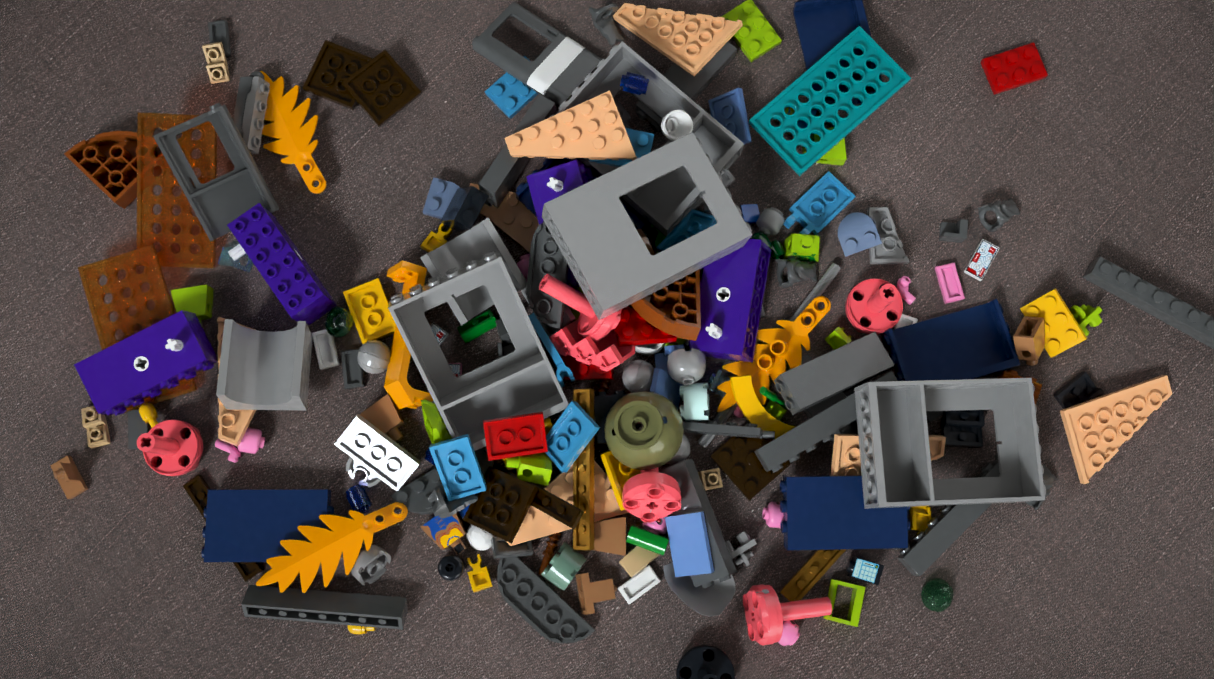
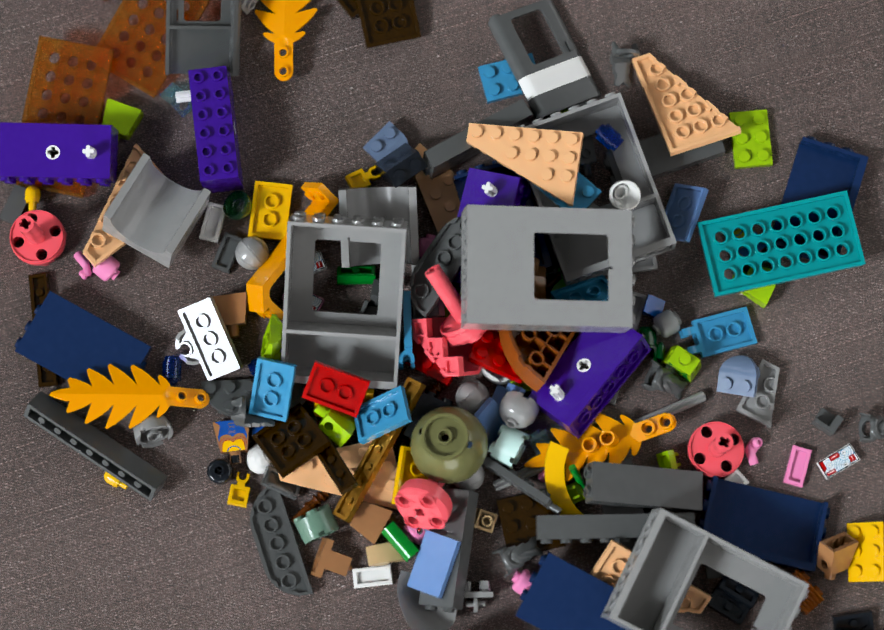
camera: 25 degrees right, 0 degrees up
none -> dark grey hair [491,536,543,578]

